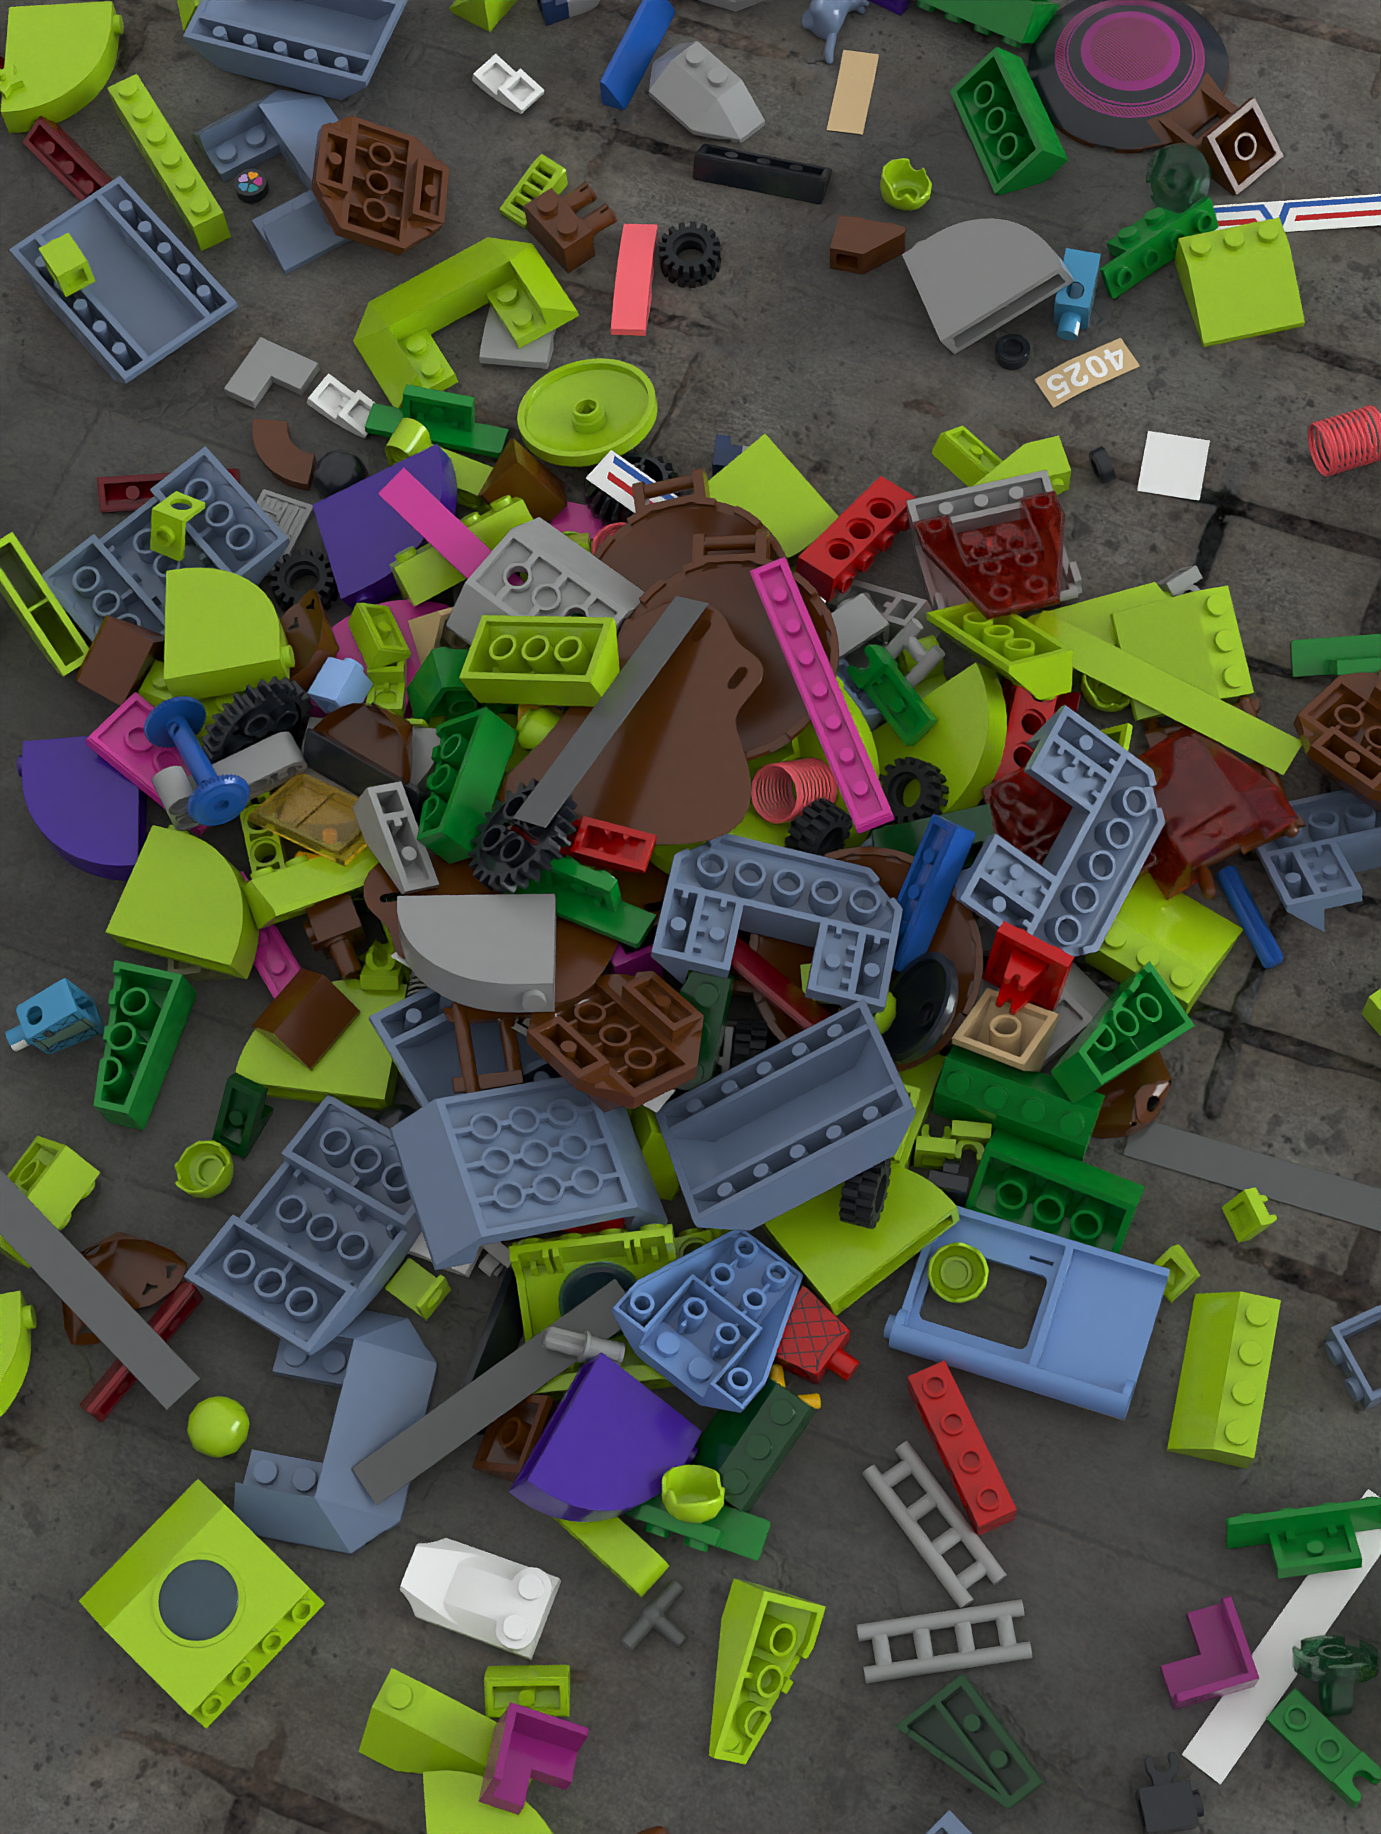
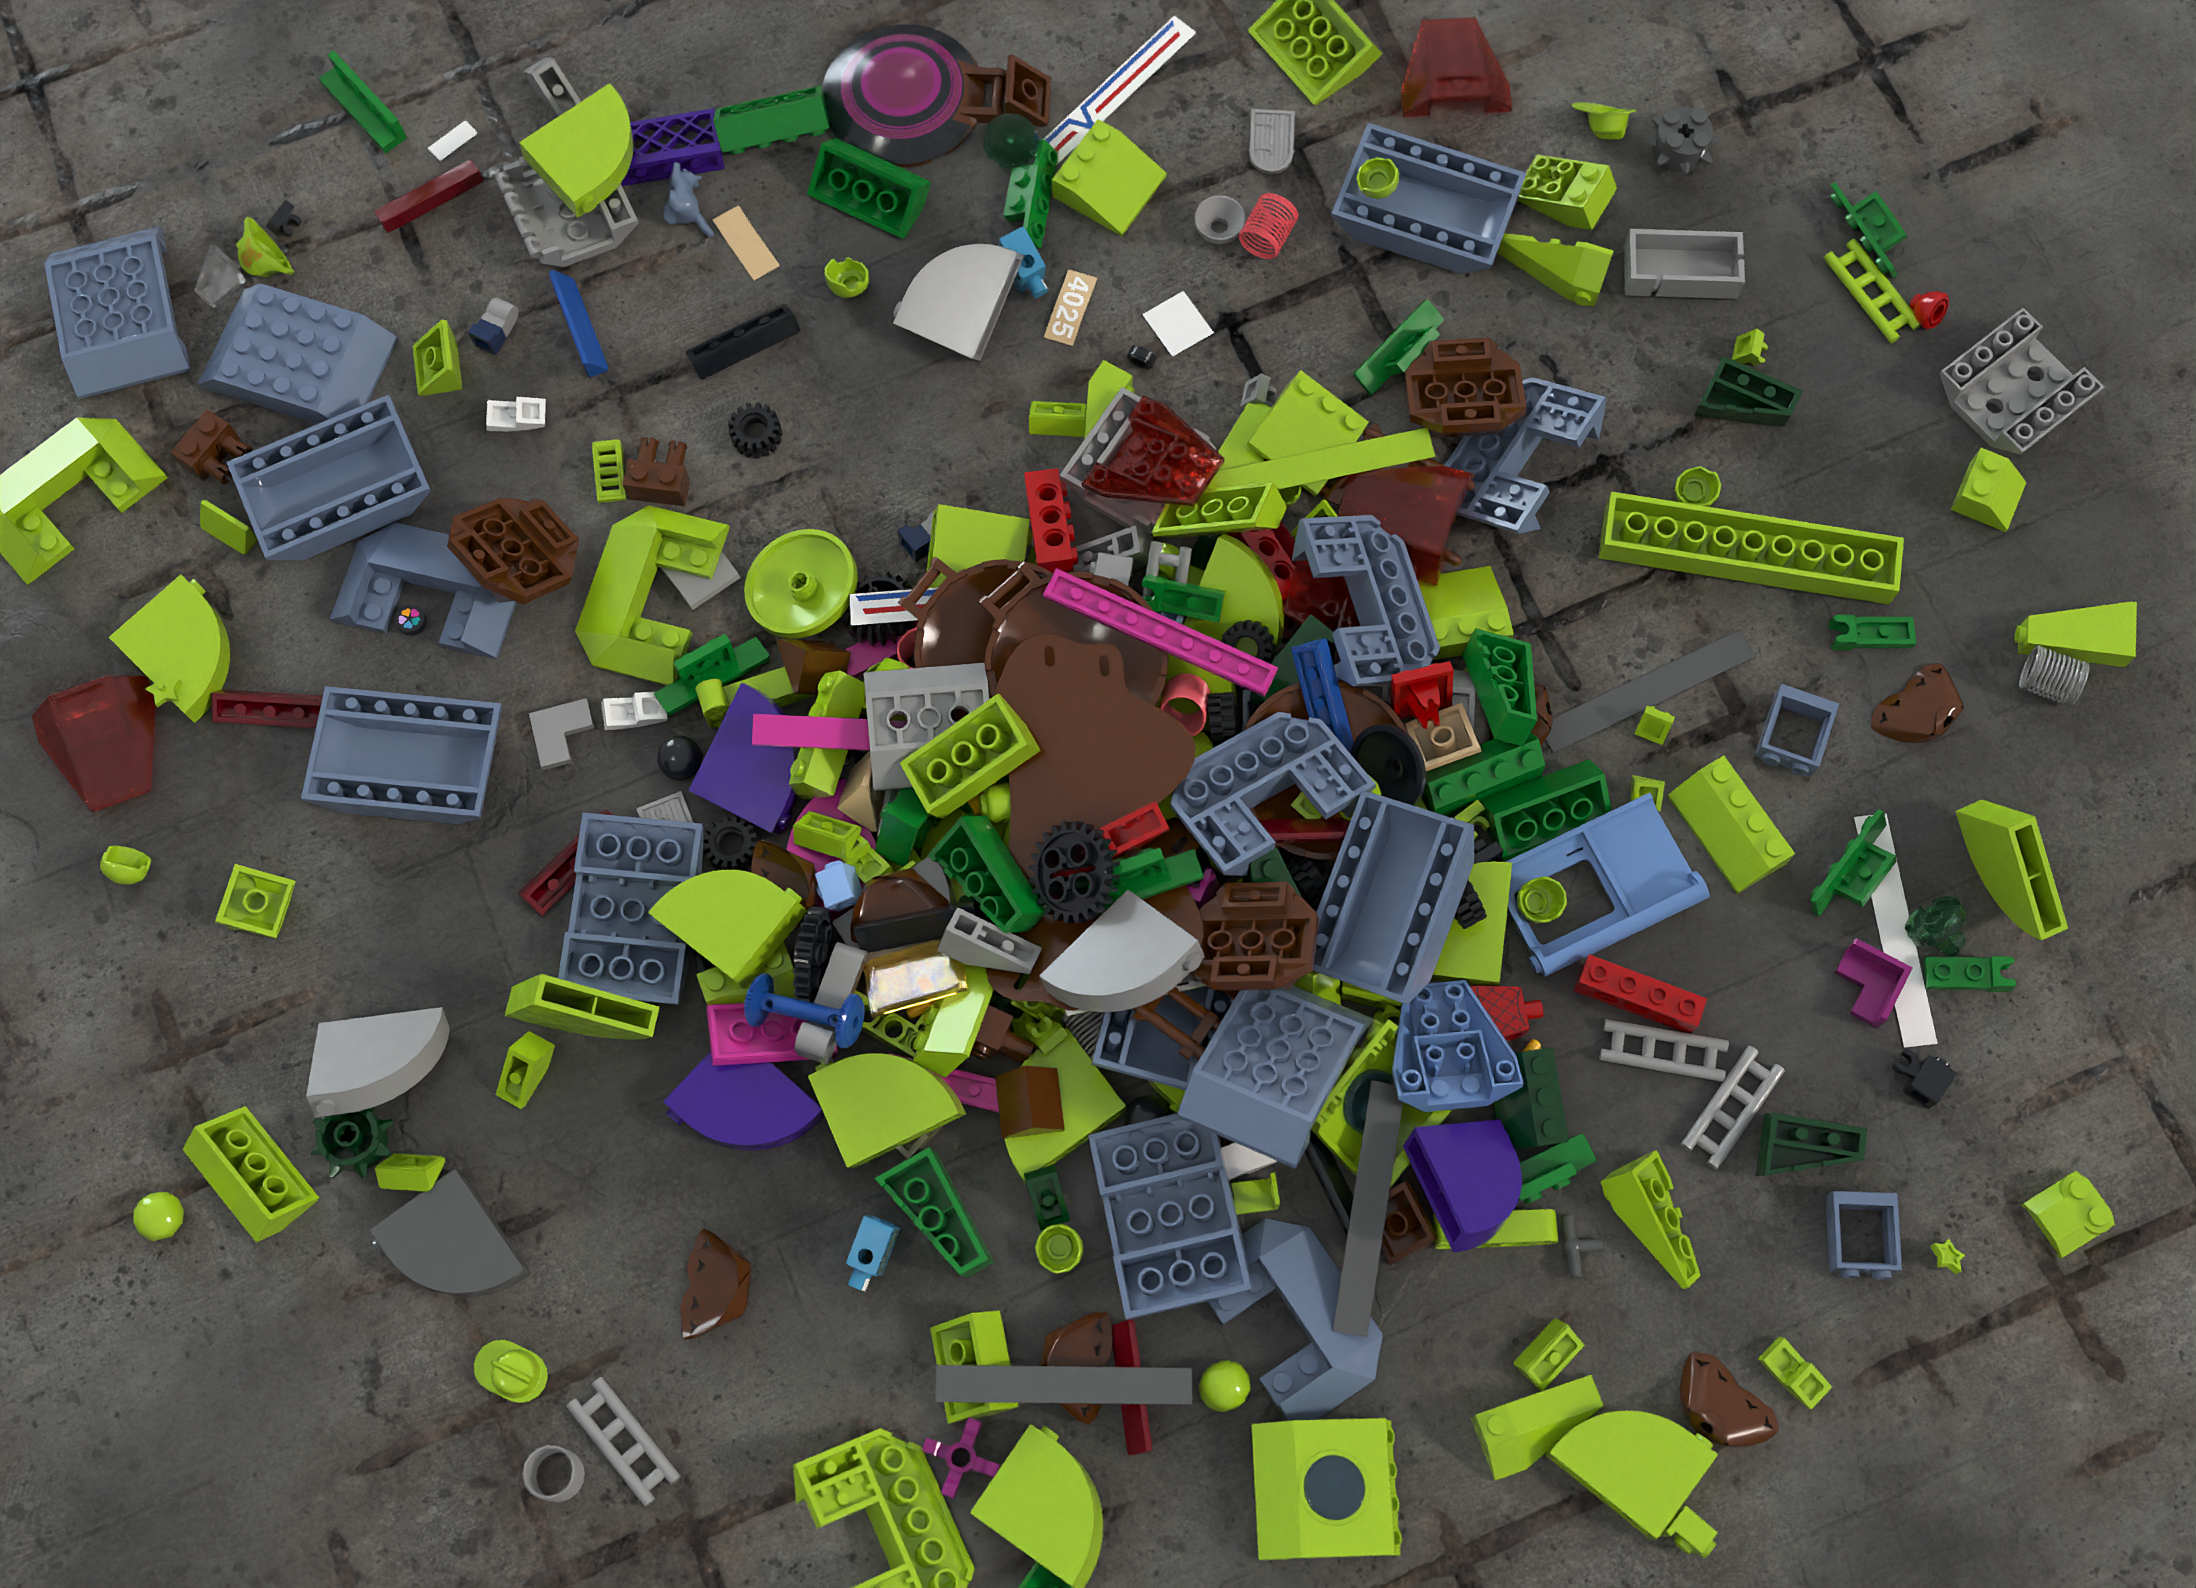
camera: 50 degrees left, 5 degrees up
lime brick [38,232,96,297] -> none
reddish brown slope [75,615,165,706] -> none
lime brick [107,74,231,252] -> none
lime bracket [150,491,205,561] -> none
reddish brown tile [252,418,316,491] -> none
white slope [400,1538,561,1660] -> none
magenta panel [478,1702,589,1815] -> none
dark grey sticker [513,596,709,828] -> none
light grey axle [542,1327,625,1366] -> none
coral slope [611,224,658,336] -> none
light grey wedge [649,41,765,144] -> none
lime hair [662,1465,725,1524] -> none
reddish brown slope [830,215,906,275] -> none
black tile [995,334,1030,370] -> none
blue axle [1217,865,1283,969] -> none
none -> light grey piece [1195,195,1245,244]

